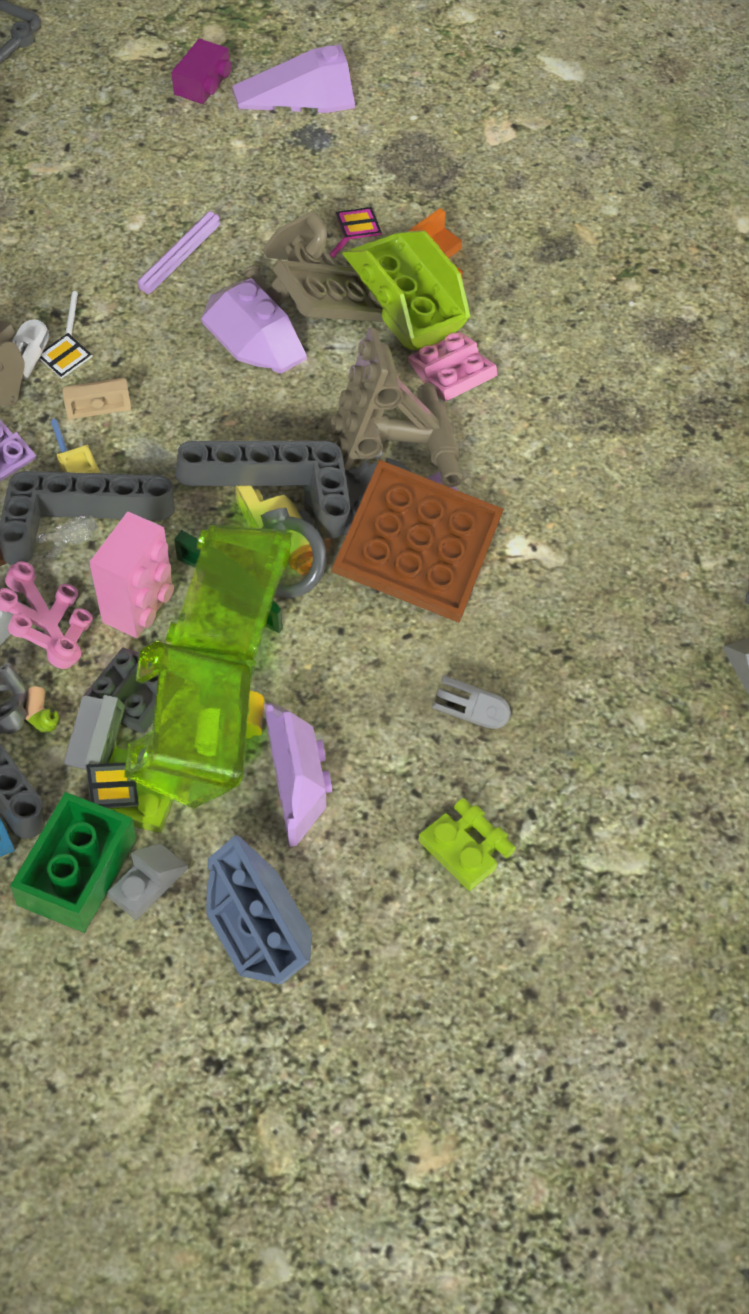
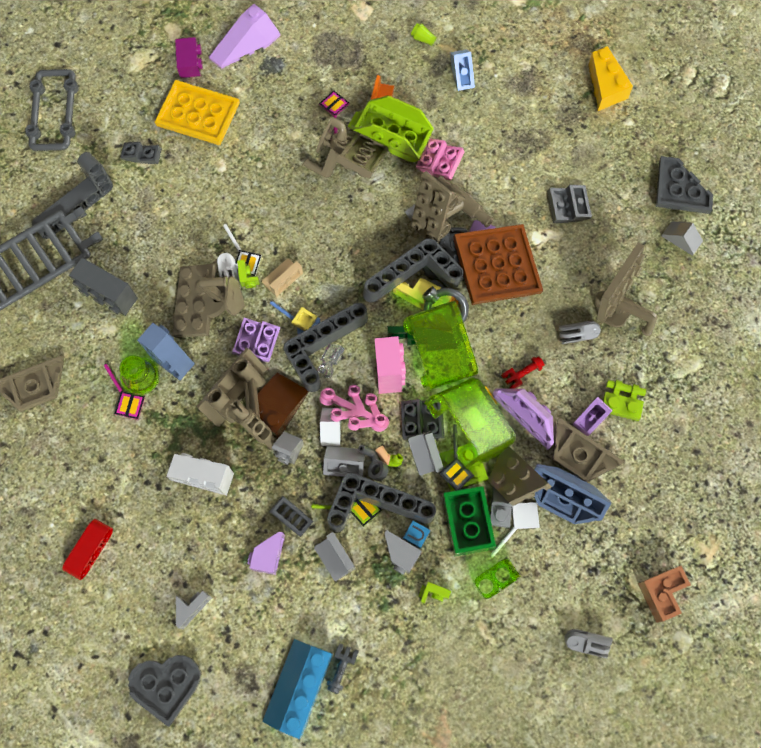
camera: 30 degrees left, 15 degrees up
lavender axle [138,211,220,294] -> none
lavender wedge [201,278,307,374] -> none
none -> dark grey slope [120,142,162,164]
none -> yellow plate [155,80,240,145]
none -> lime bracket [237,260,260,289]
none -> lime cone [411,23,437,46]
none -> light blue slope [450,49,475,91]
none -> clear neon green piece [473,559,521,600]
none -> dark tan wing [488,443,552,506]
none -> white piece [491,502,540,557]
none -> red hinge [501,356,545,389]
none -> dark grey slope [547,185,592,223]
none -> dark tan wing [552,418,624,483]
none -> light grey arm [565,629,613,659]
none -> lavender slope [573,397,613,436]
none -> dark tan plate [594,243,657,336]
none -> nougat panel [638,566,691,623]

